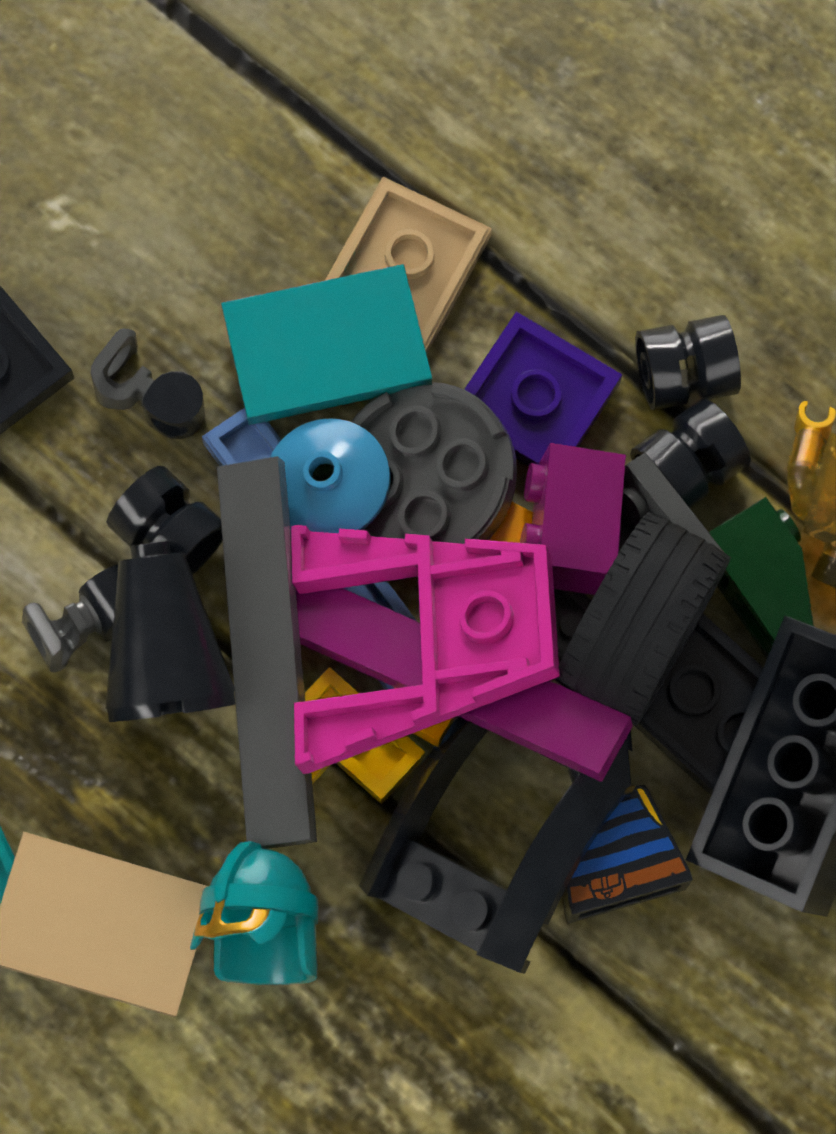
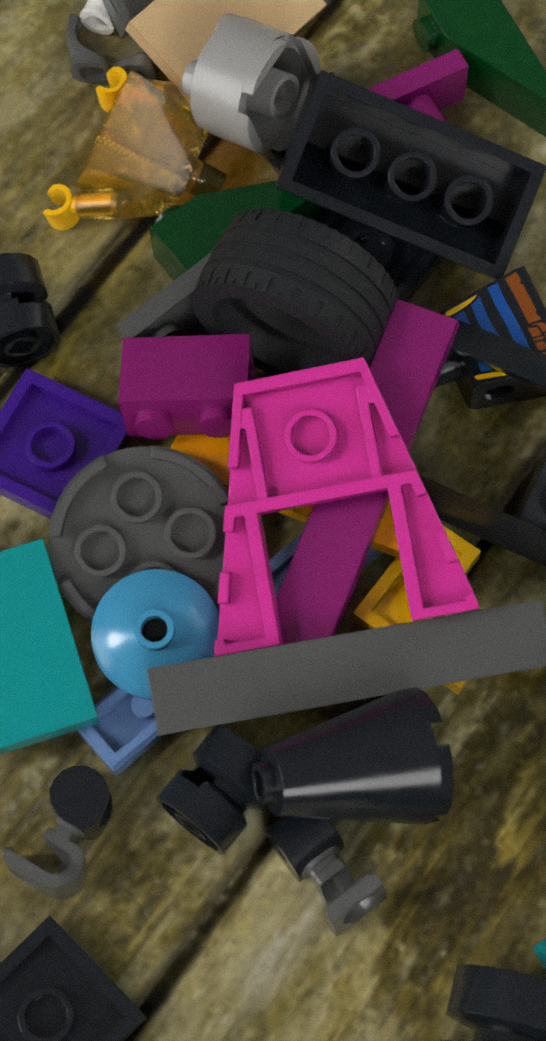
camera: 90 degrees left, 5 degrees down
black wheel [630,399,751,508] -> none

